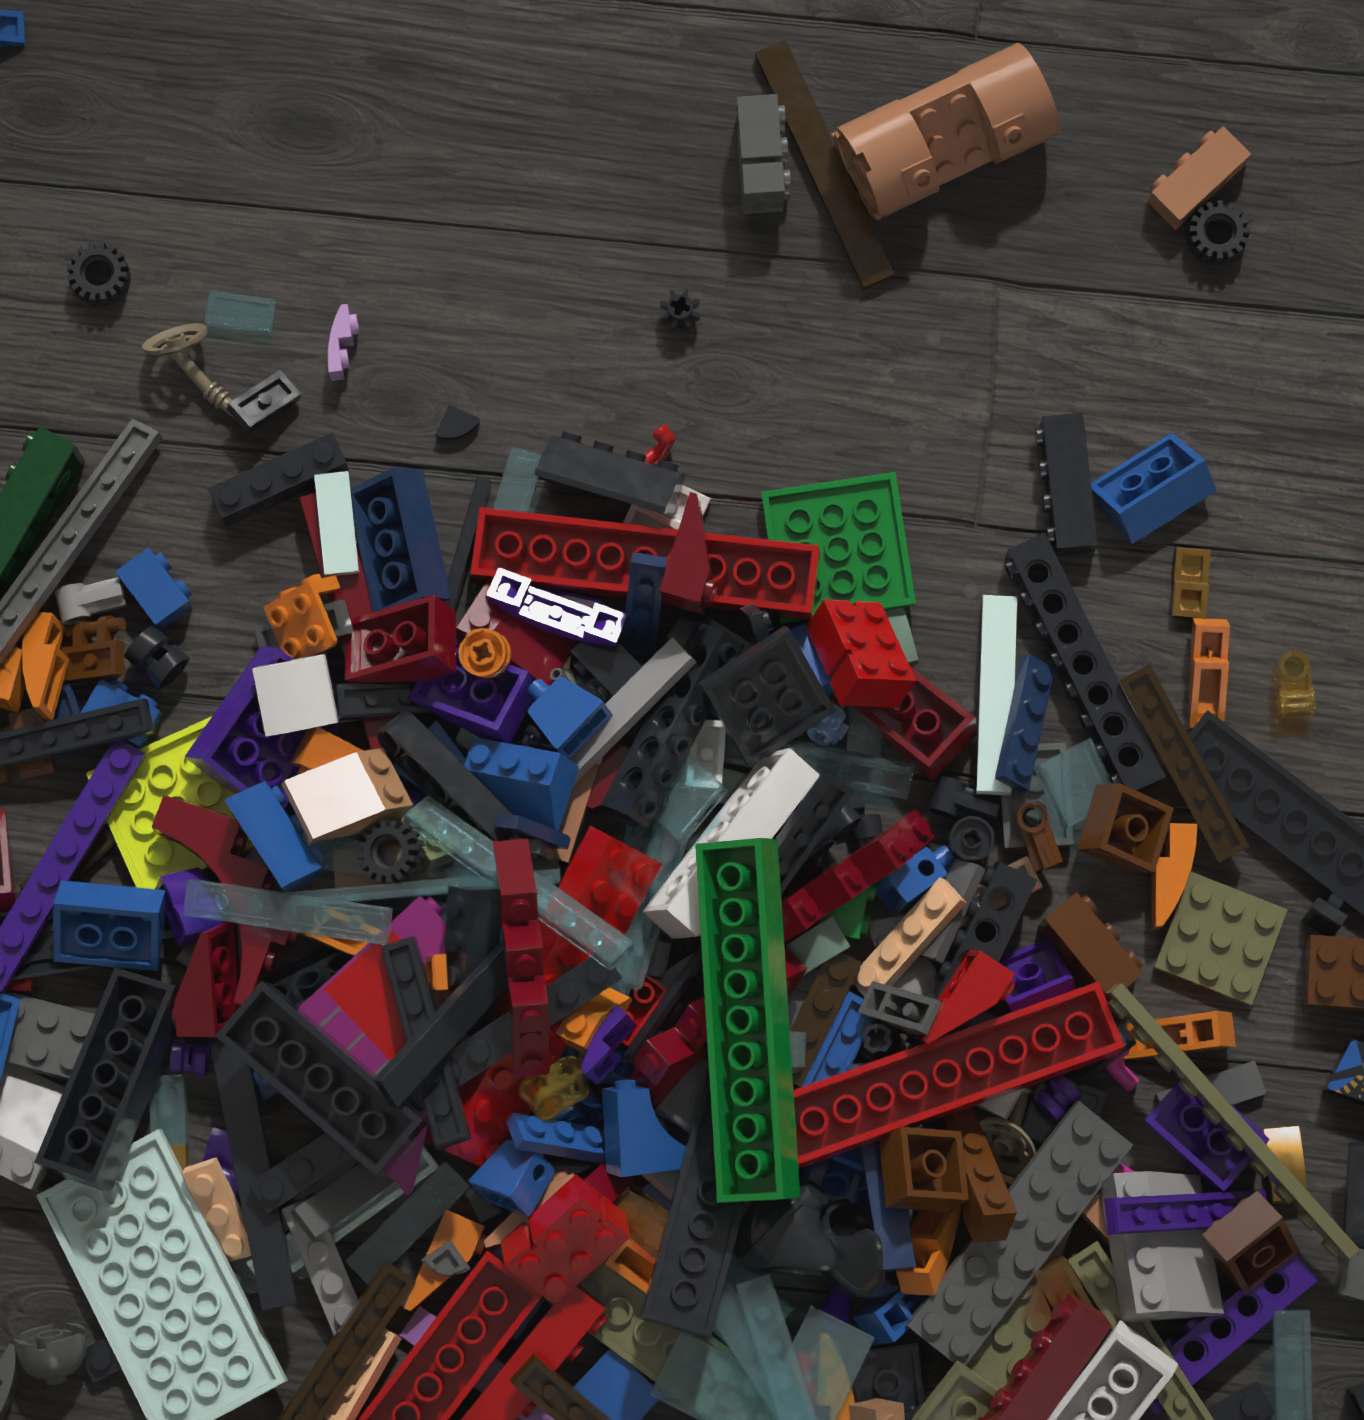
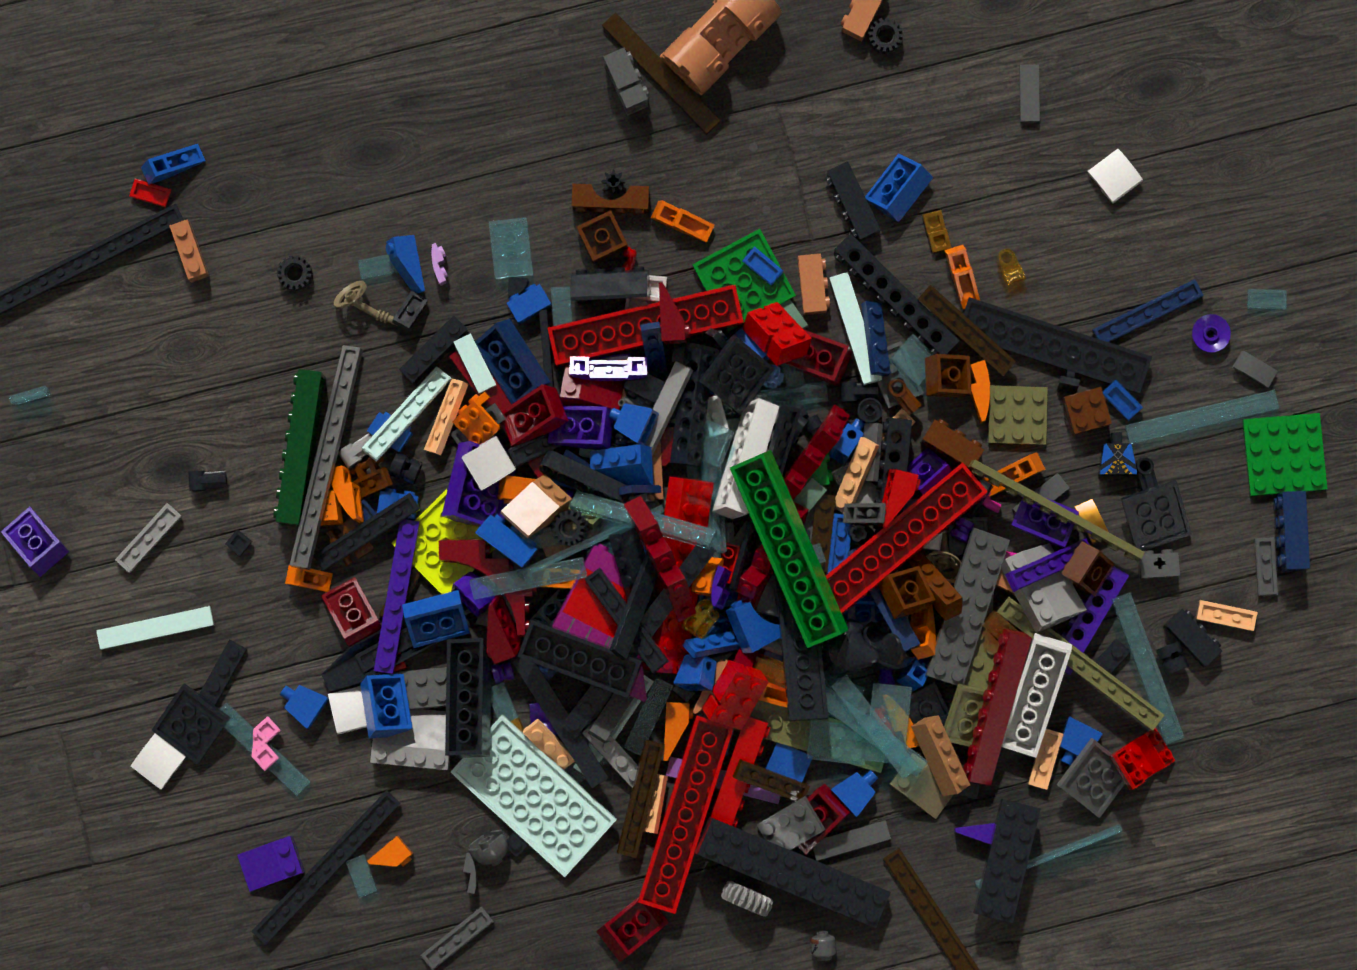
camera: 15 degrees left, 5 degrees up
dark grey tile [421,1240,470,1276] -> none
orange tile [425,954,448,991] -> none
orange wheel [458,628,512,678] -> none
none -> light aqua tile [362,366,451,462]
none -> blue slope [386,235,425,294]
none -> light nougat plate [424,378,468,455]
none -> clear light blue plate [489,217,533,279]
none -> blue brick [507,284,552,325]
none -> reddish brown arch [572,183,649,215]
none -> reddish brown brick [577,210,628,264]
none -> orange slope [651,200,714,242]
none -> blue tile [742,246,784,286]
none -> nougat brick [798,254,830,315]

